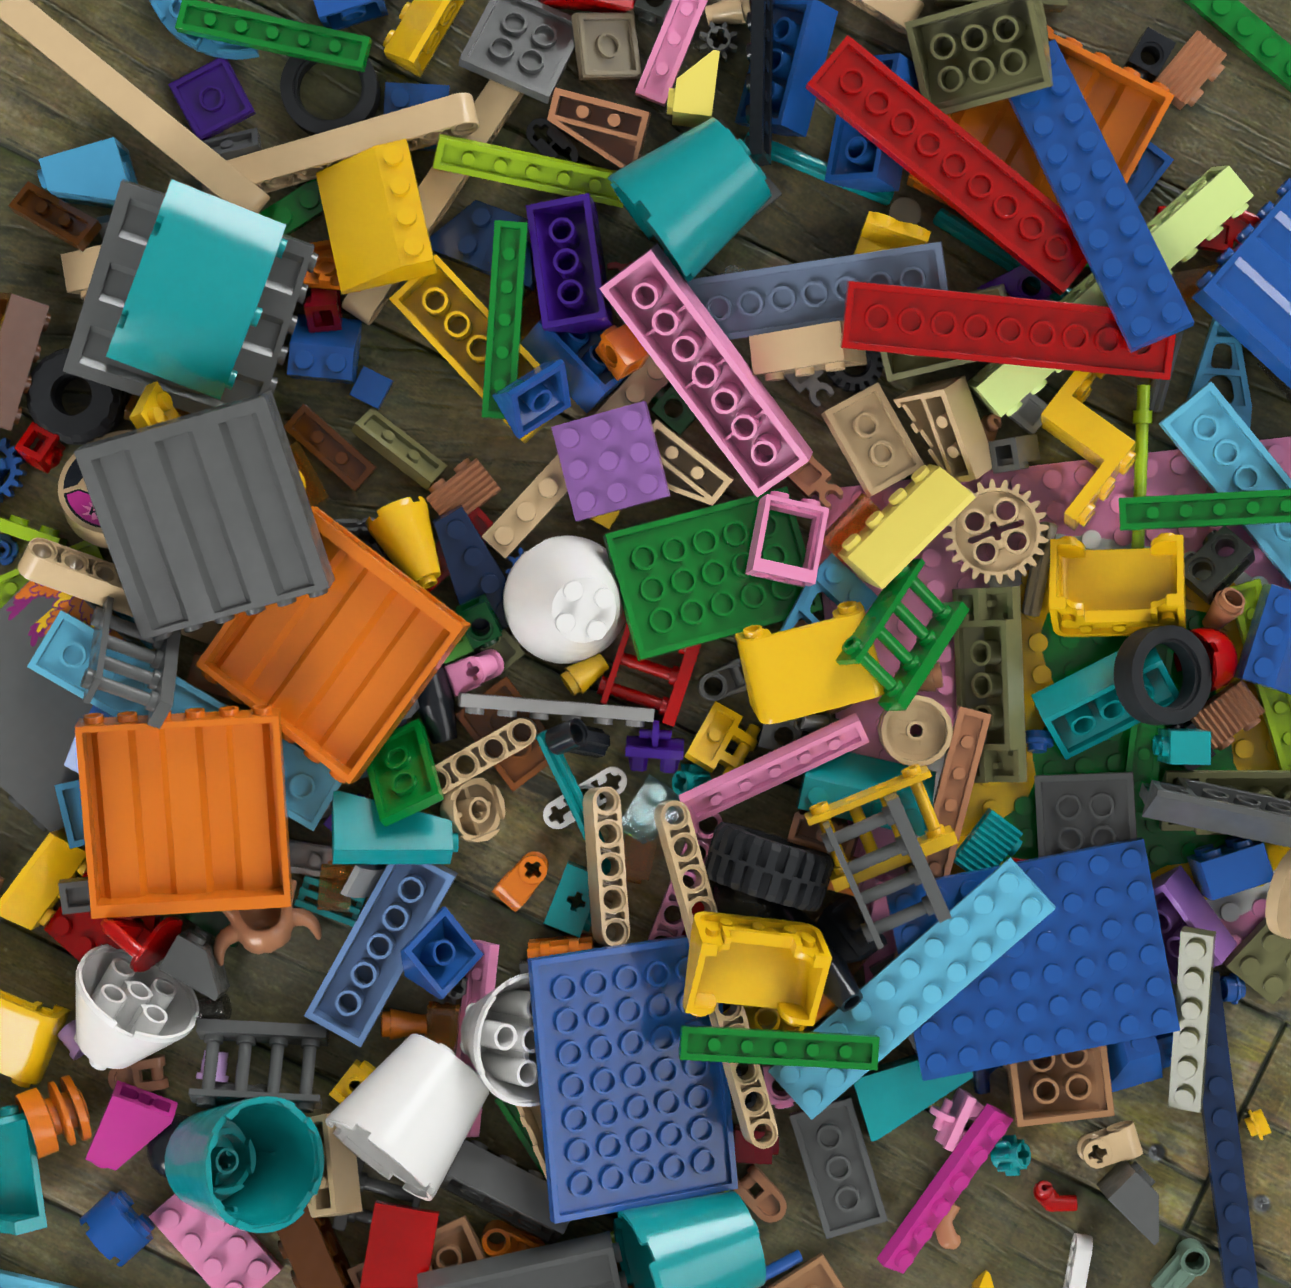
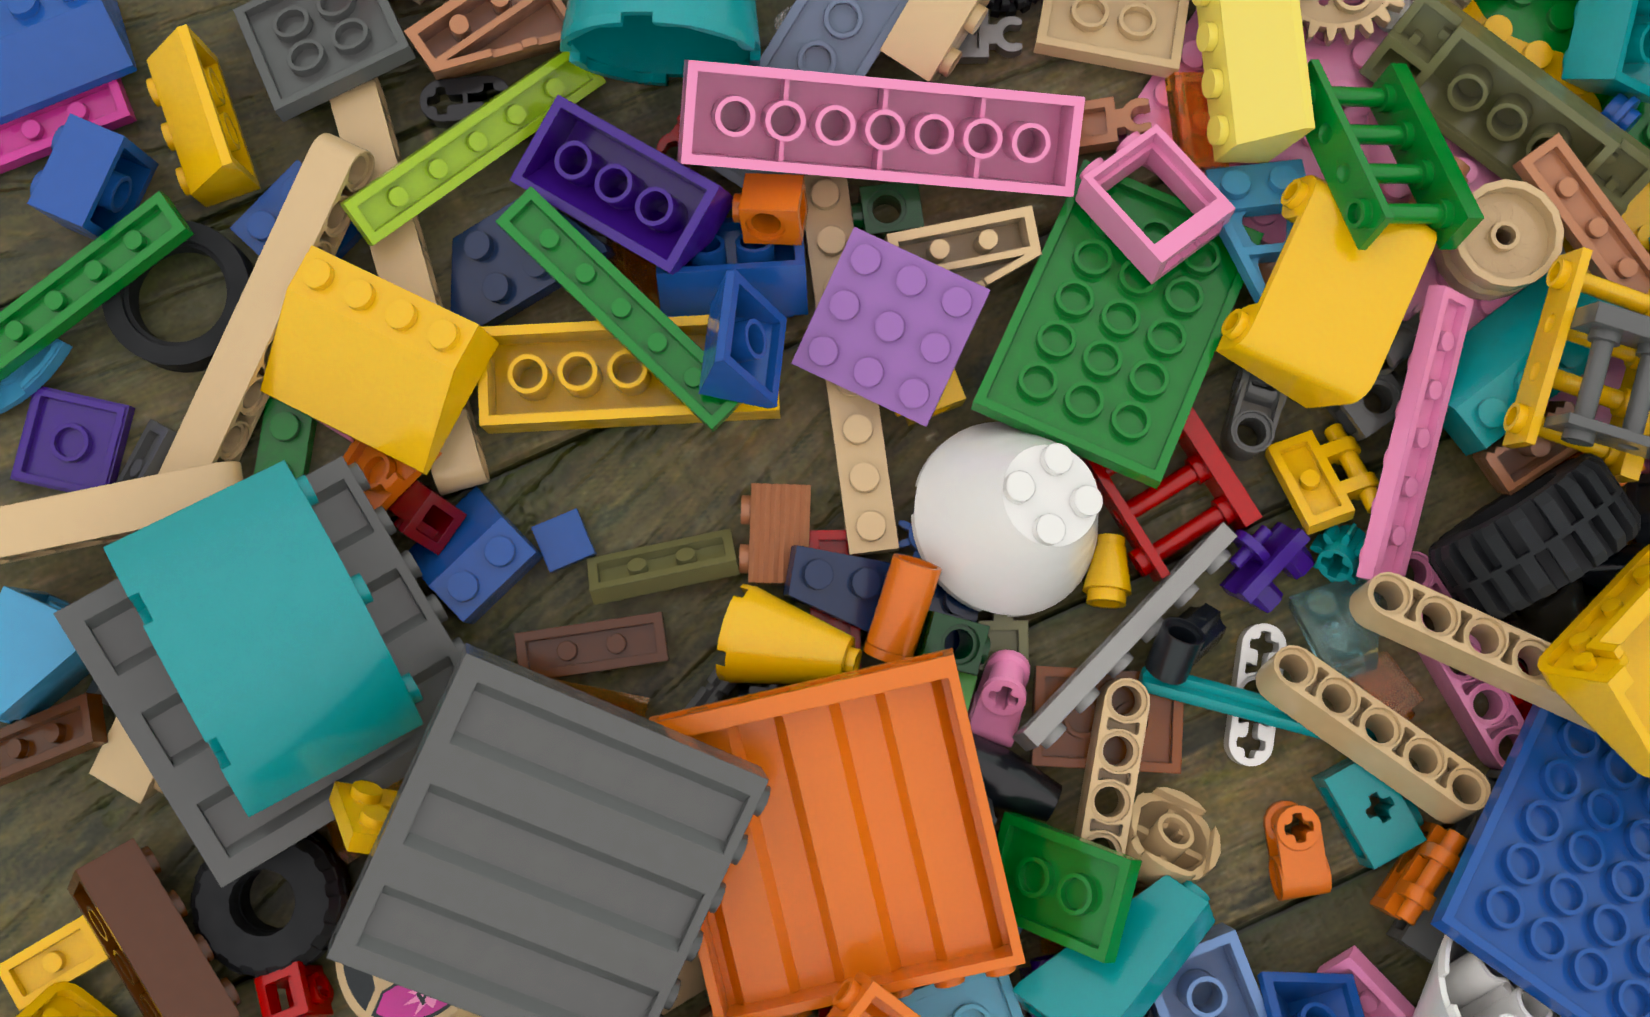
camera: 50 degrees left, 5 degrees down
none -> orange pin [863,553,942,663]

